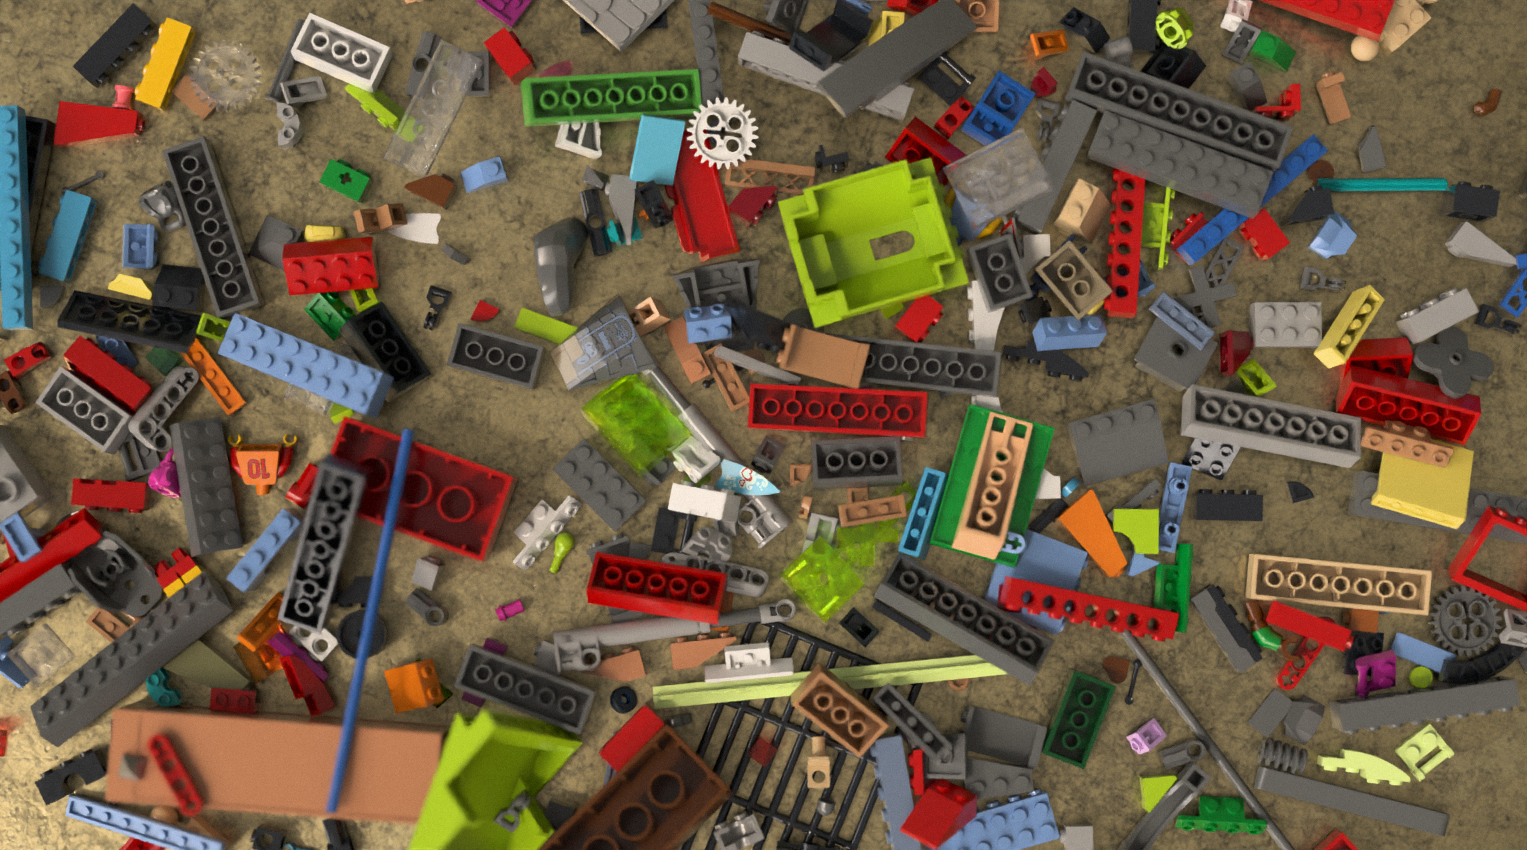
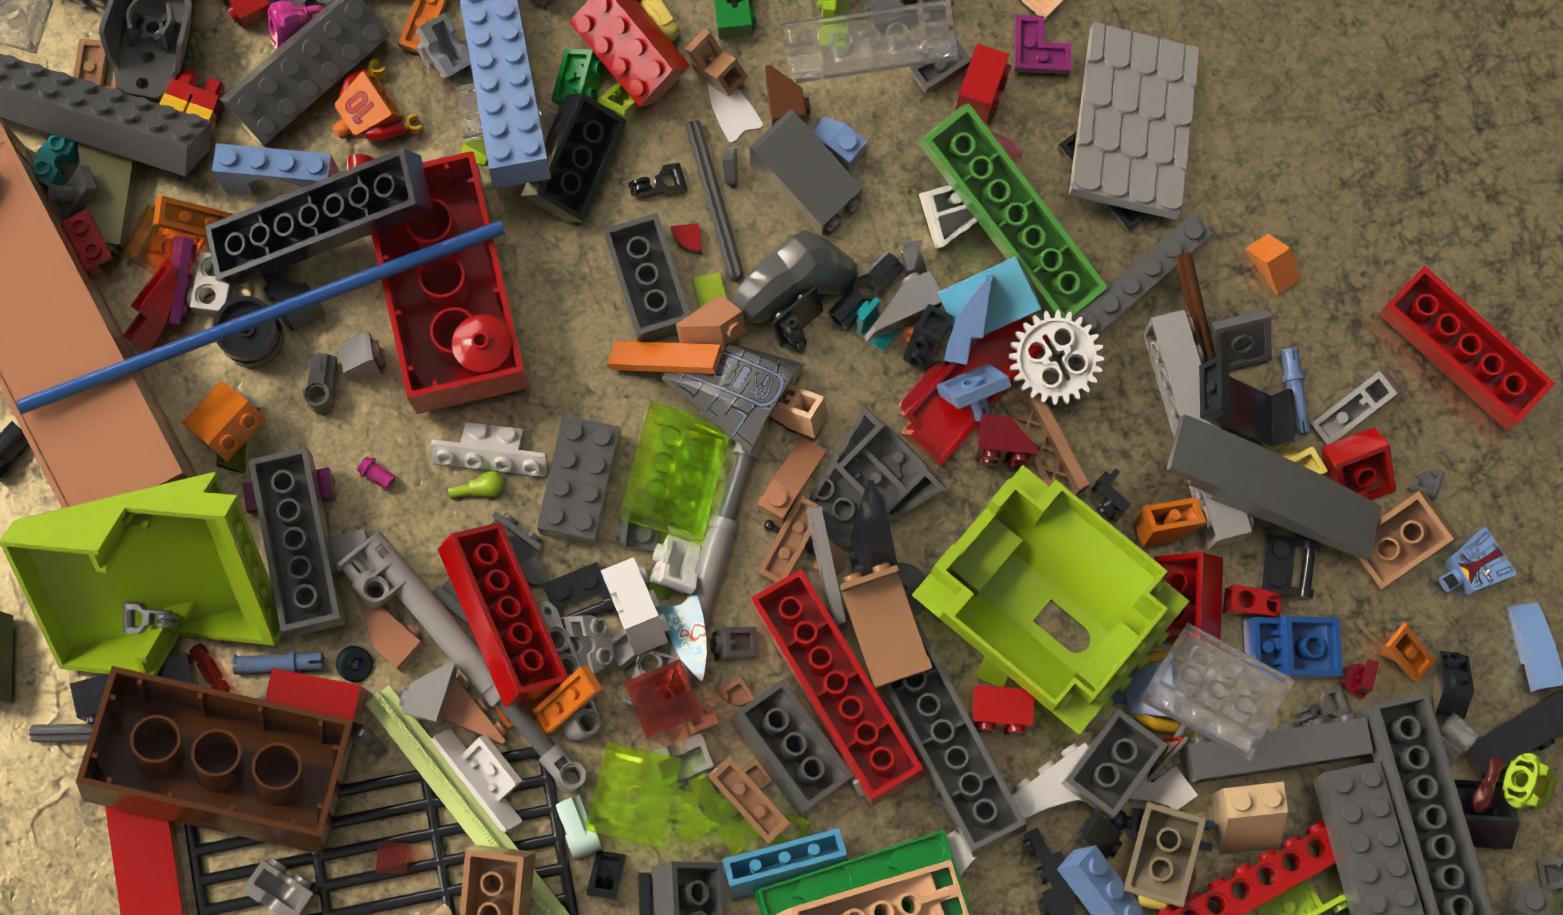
camera: 55 degrees right, 10 degrees down
medium blue bracket [684,304,732,343] -> none
none -> dark grey tile [47,165,97,220]
none -> clear red axle [189,643,230,692]
none -> medium blue pin [232,651,325,675]
none -> light grey slope [399,663,458,725]
none -> light grey cylinder [416,13,471,78]
none -> red dish [452,315,512,373]
none -> orange tile [533,664,603,735]
none -> light aqua piece [556,795,603,860]
none -> orange tile [607,341,723,374]
none -> clear red slope [624,659,703,741]
none -> nougat slope [676,295,746,347]
none -> dark grey axle [686,120,744,280]
none -> dark grey slope [750,109,863,235]
none -> black hinge [771,286,823,352]
none -> medium blue tile [936,364,1011,421]
none -> medium blue slope [944,275,993,364]
none -> orange slope [1133,497,1207,548]
none -> clear red piece [1473,757,1504,812]

